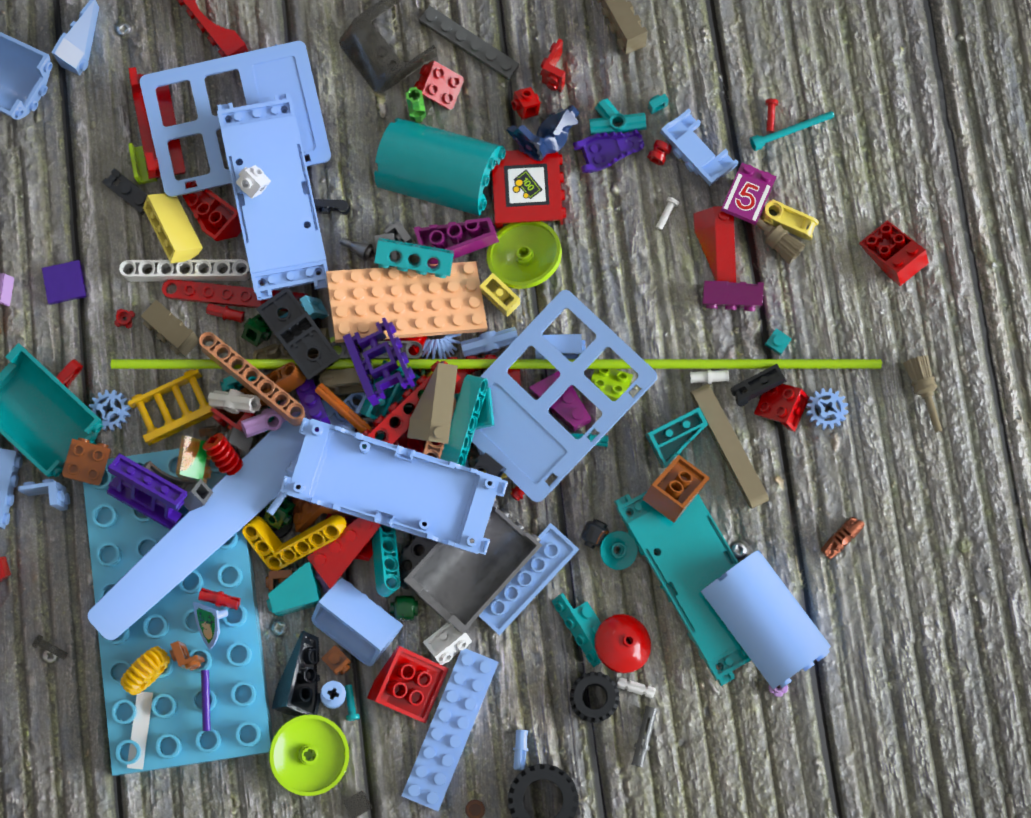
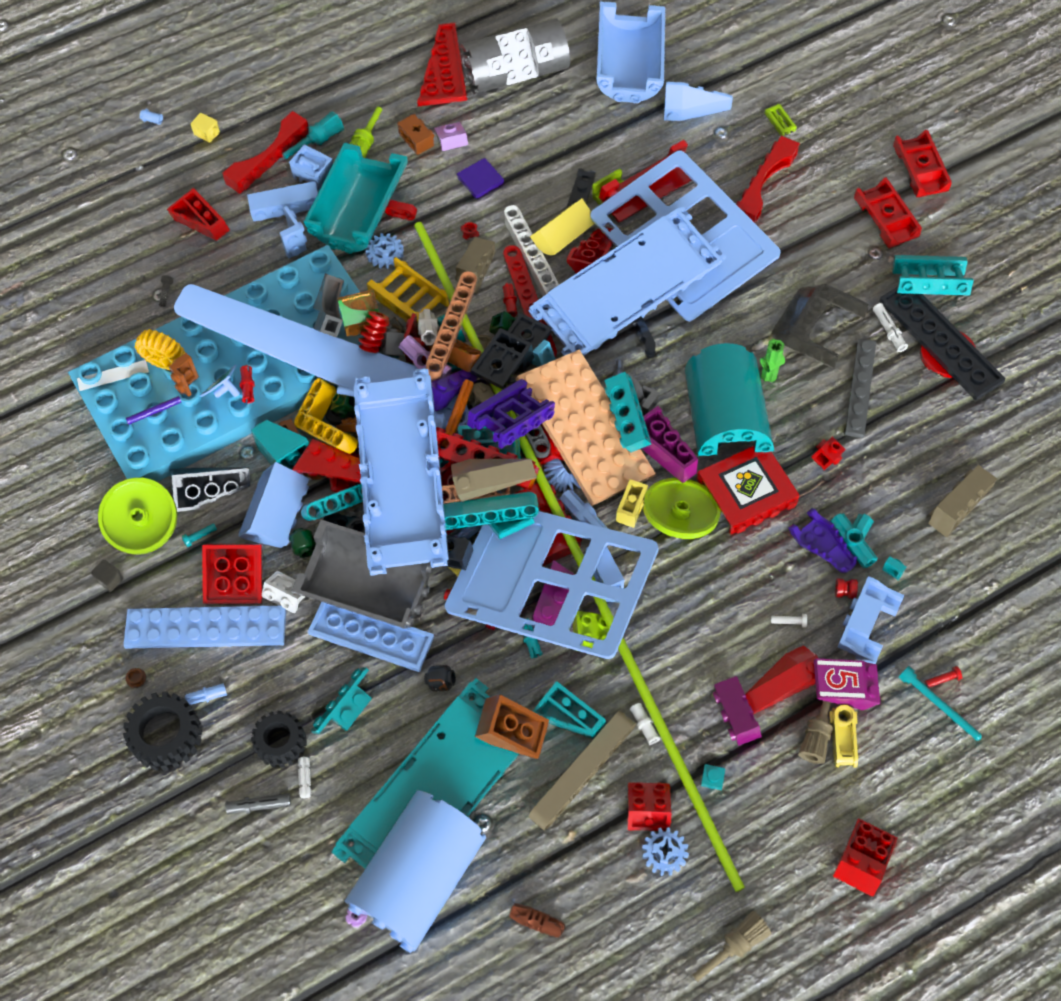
camera: 65 degrees right, 15 degrees down
dark orange bracket [62,438,112,486] -> none
dark purple fence [107,453,187,530] -> none
white brick [236,165,271,199] -> none
light blue piece [320,681,346,709] -> none
dark orange bracket [321,645,352,676] -> none
bracket [414,61,464,110] -> none
dark blue hips [506,105,579,161] -> none
red bracket [540,38,565,92] -> none
red dish [595,614,651,673] -> none
teal dish [600,531,638,570] -> none
black plate [730,364,787,407] -> none

